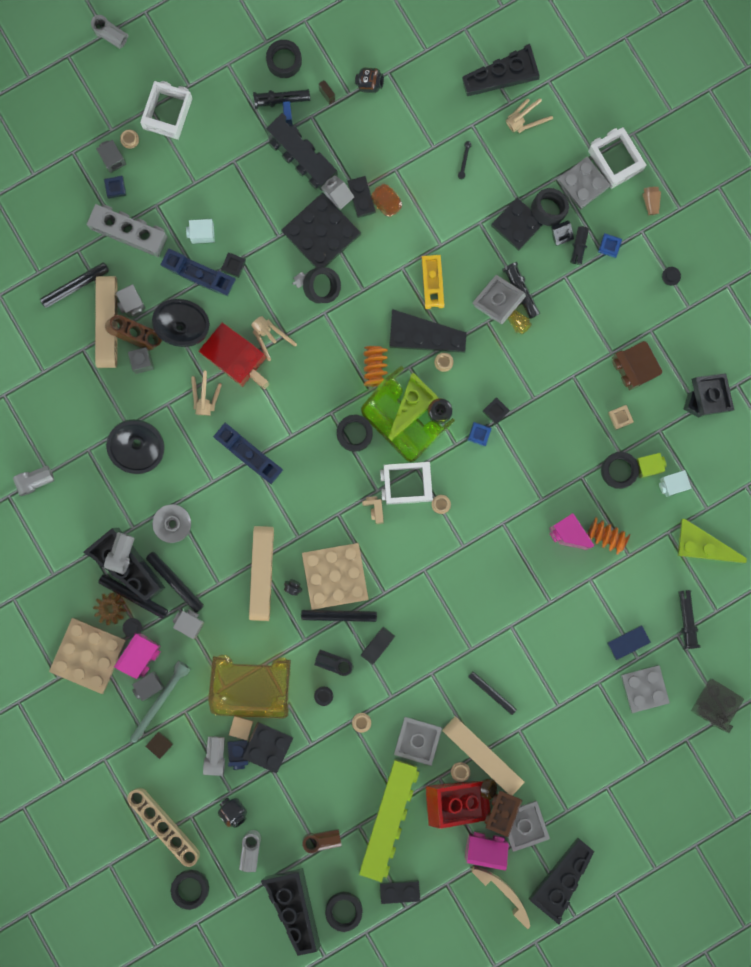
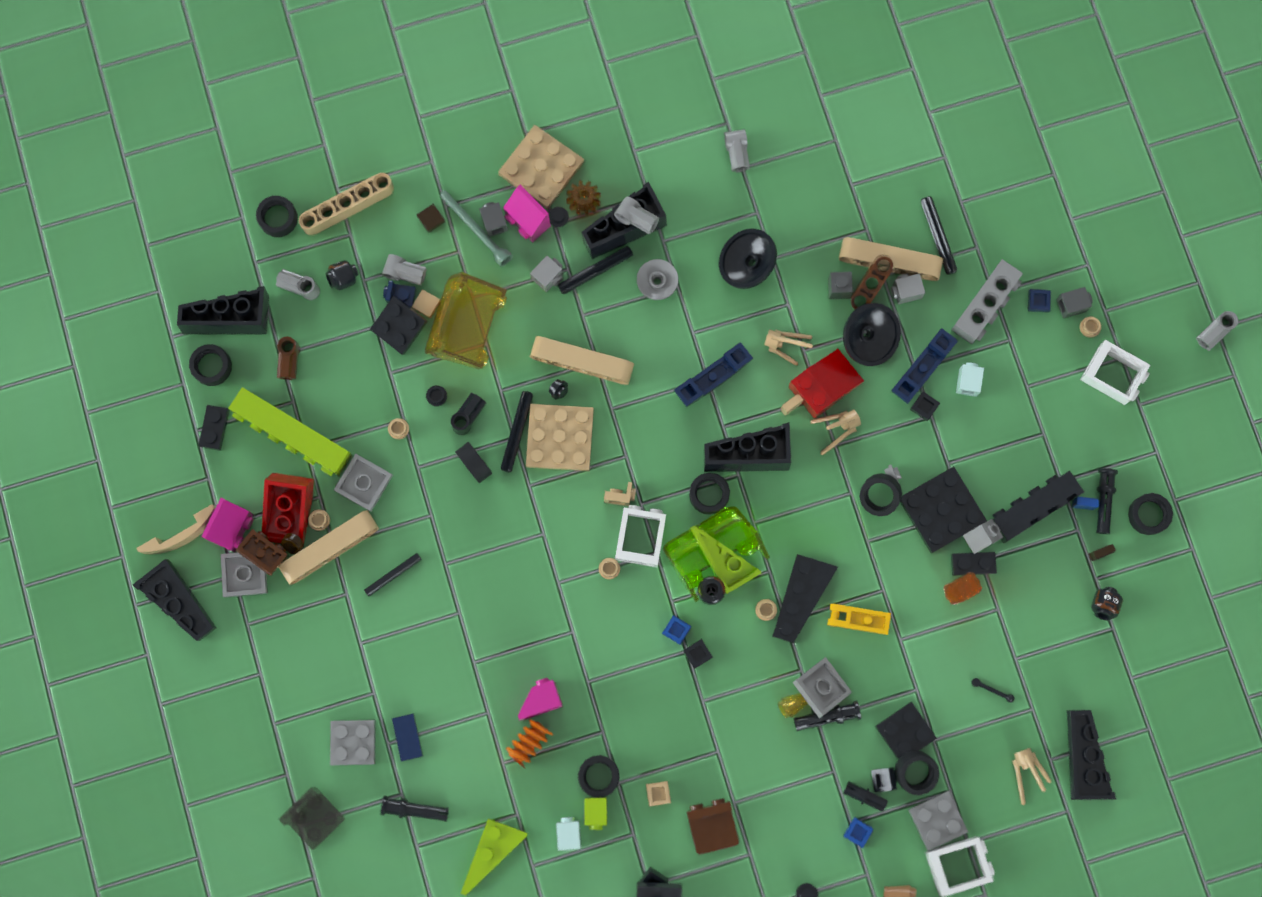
camera: 105 degrees right, 5 degrees down
black axle [98,575,168,619] -> none
orange piece [364,346,388,387] -> none
none -> black wedge [704,423,791,472]

